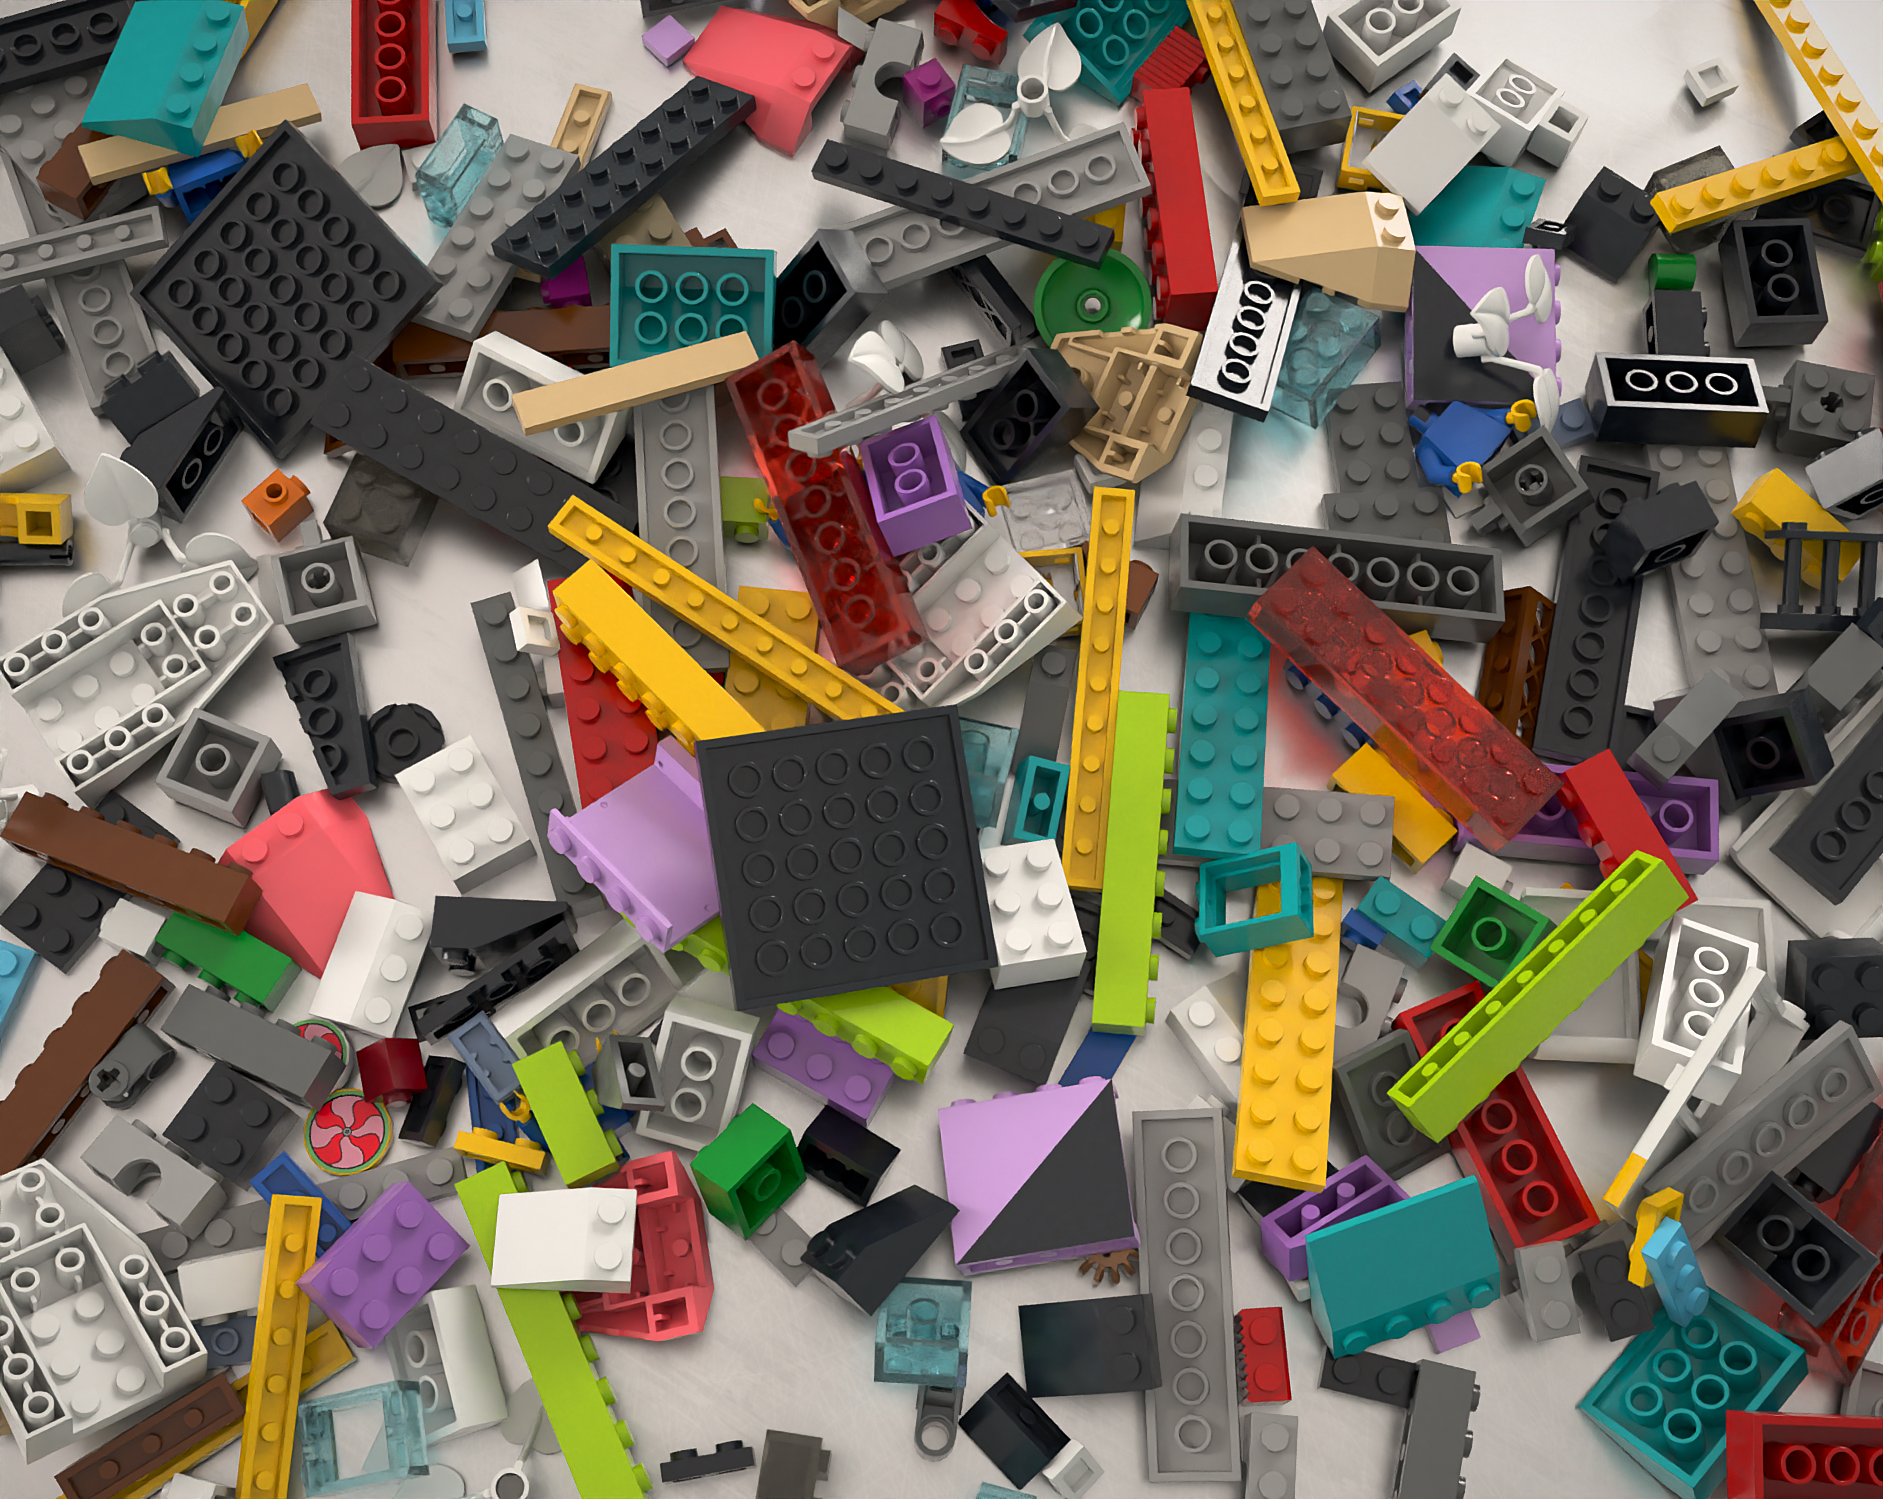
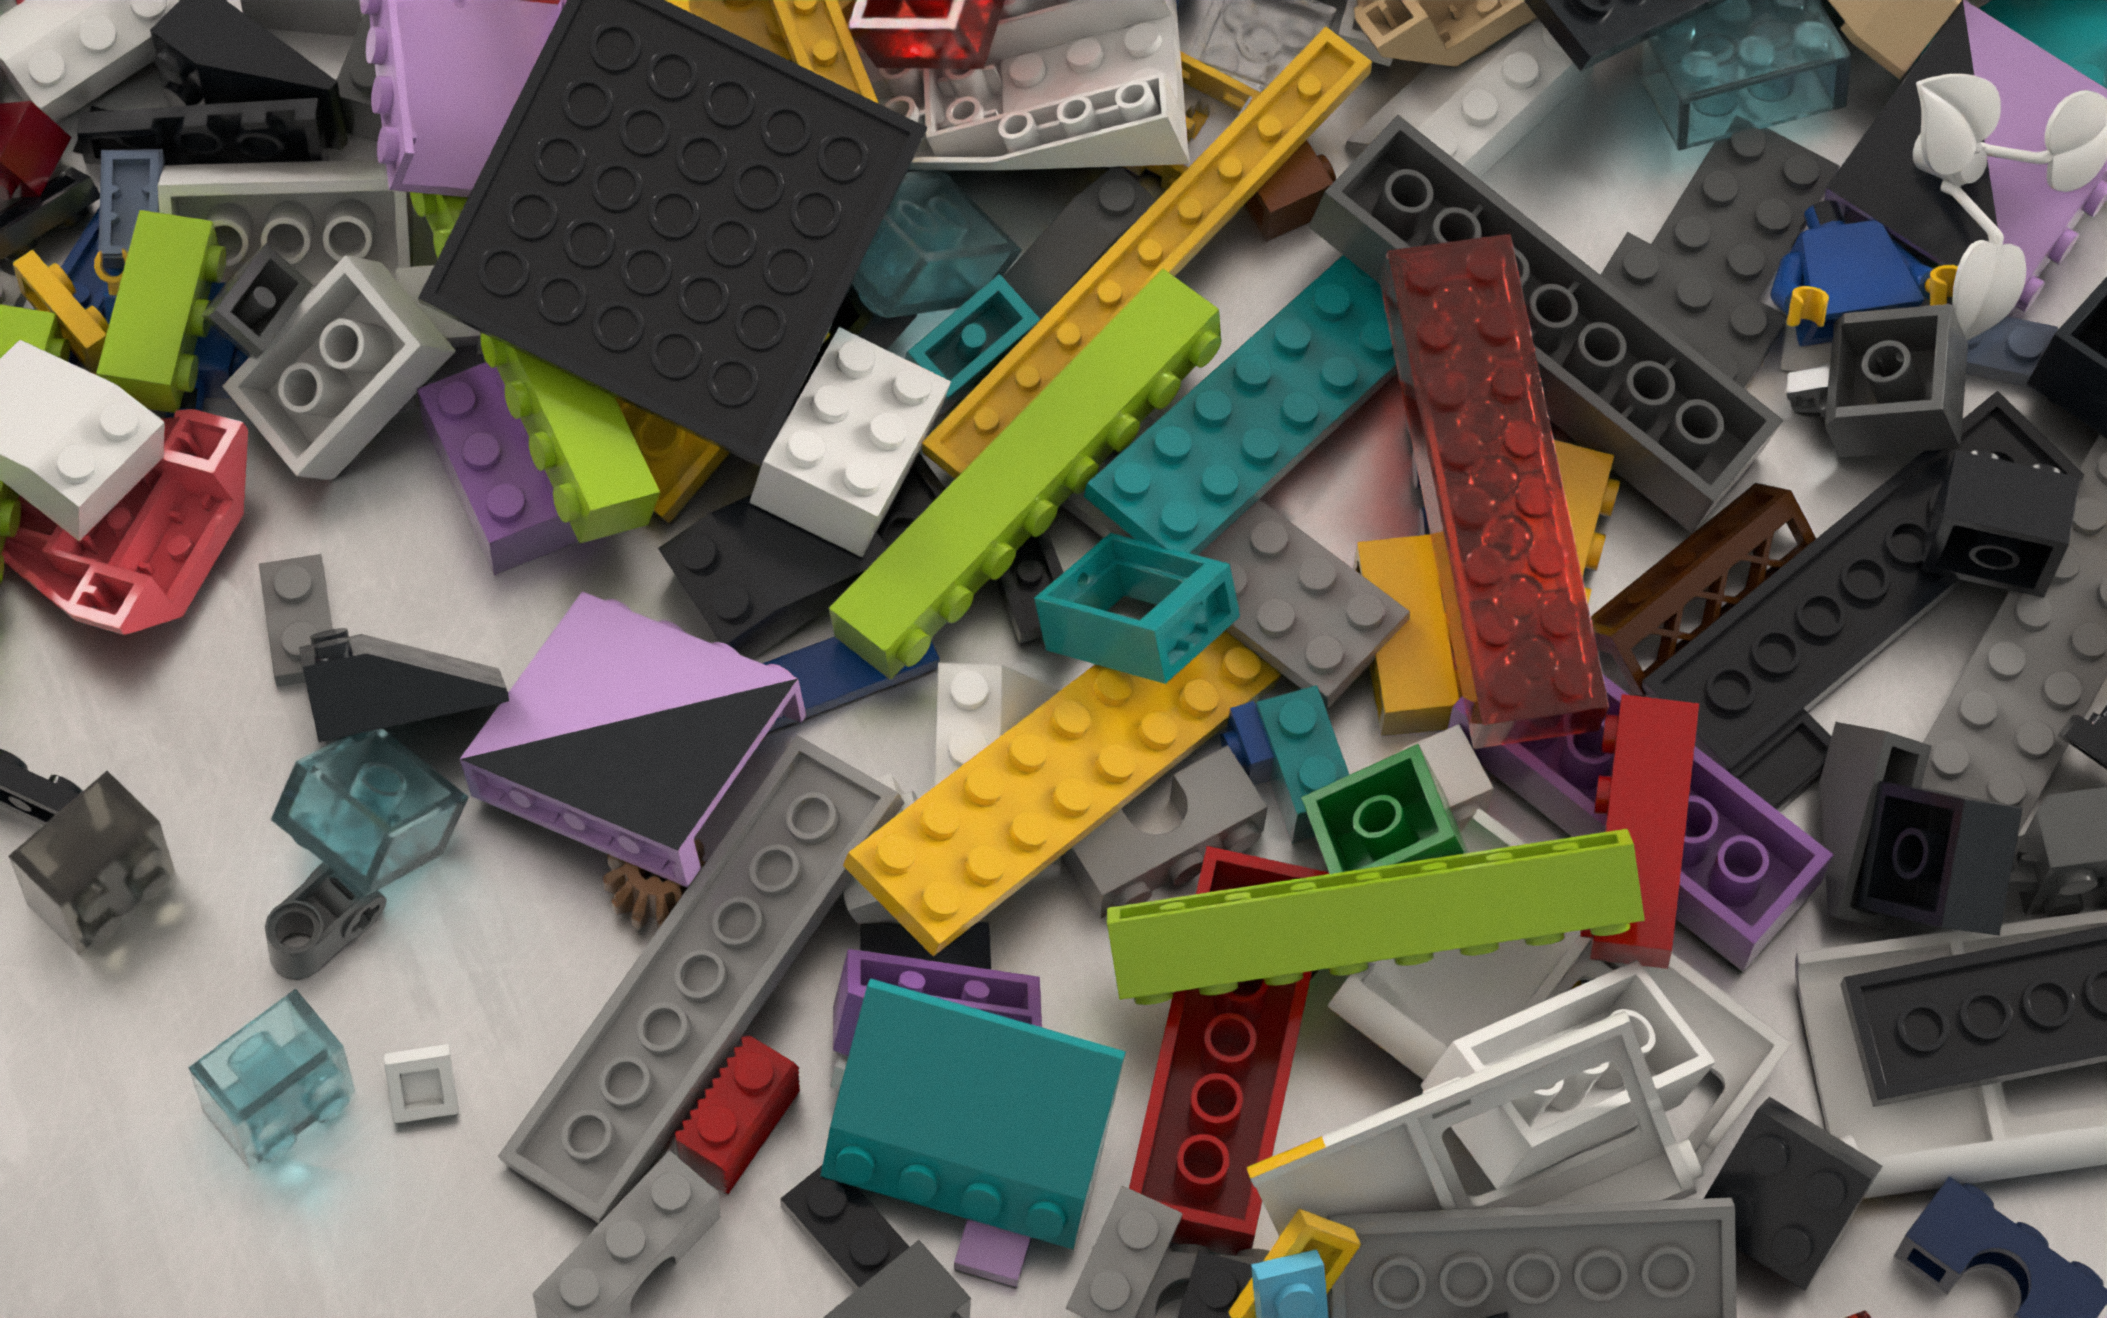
camera: 35 degrees right, 5 degrees down
green brick [689,1103,807,1241] -> none
black brick [797,1105,901,1208] -> none
black panel [958,1372,1071,1490] -> none
black slope [1018,1293,1162,1398] -> none
dark grey plate [1332,1029,1452,1181] -> none
dark grey slope [1626,669,1744,790] -> none

